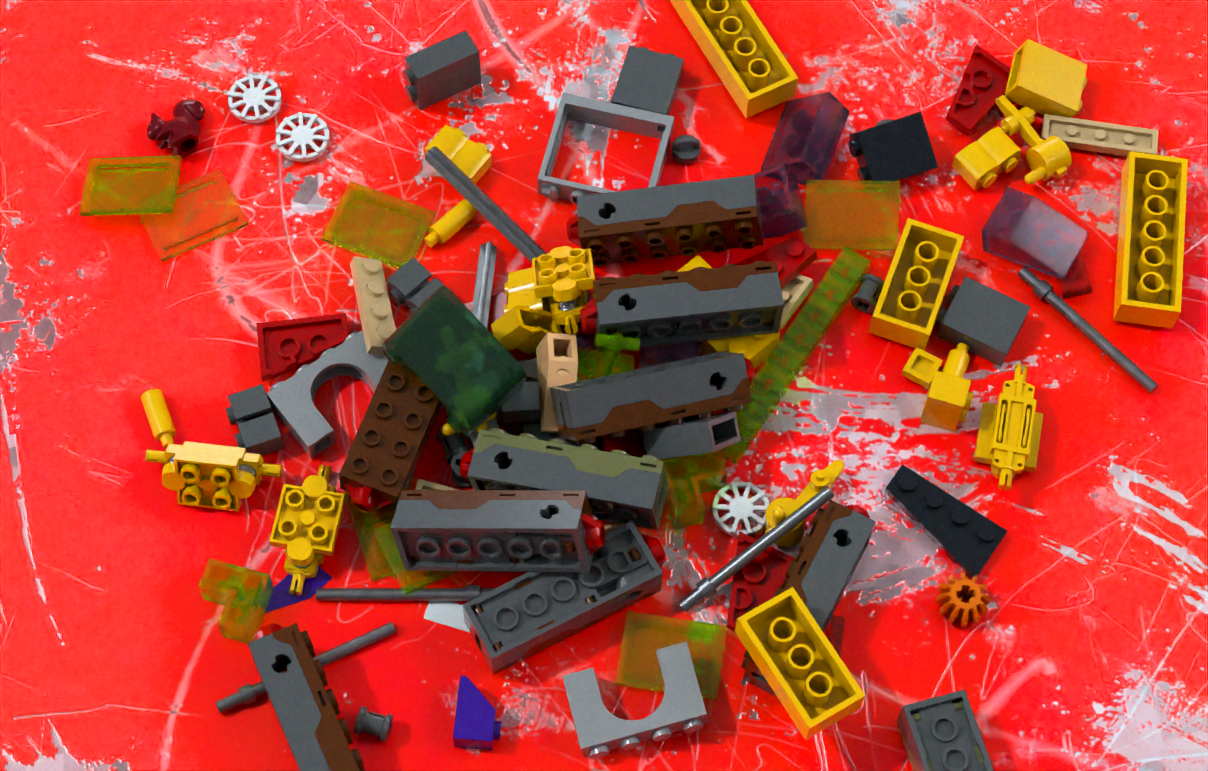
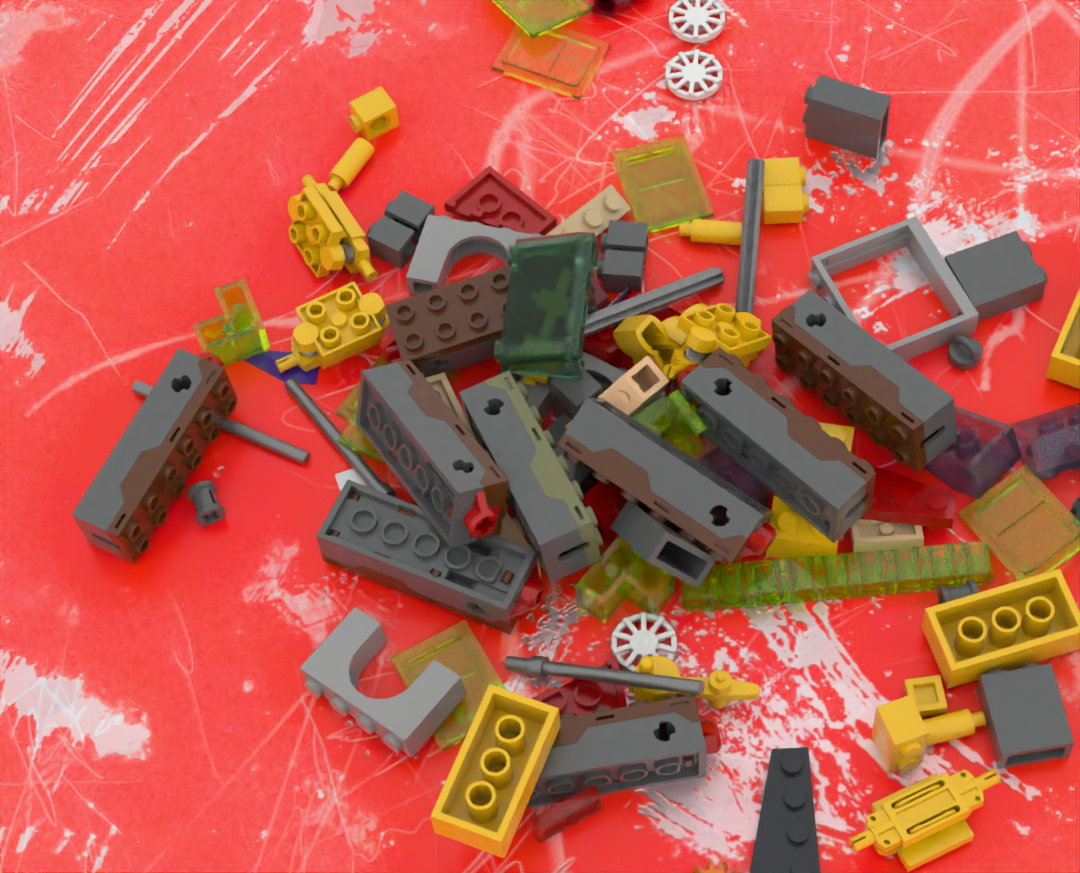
camera: 60 degrees right, 5 degrees down
dark purple slope [453,675,502,751] -> none
none -> yellow brick [348,86,400,141]

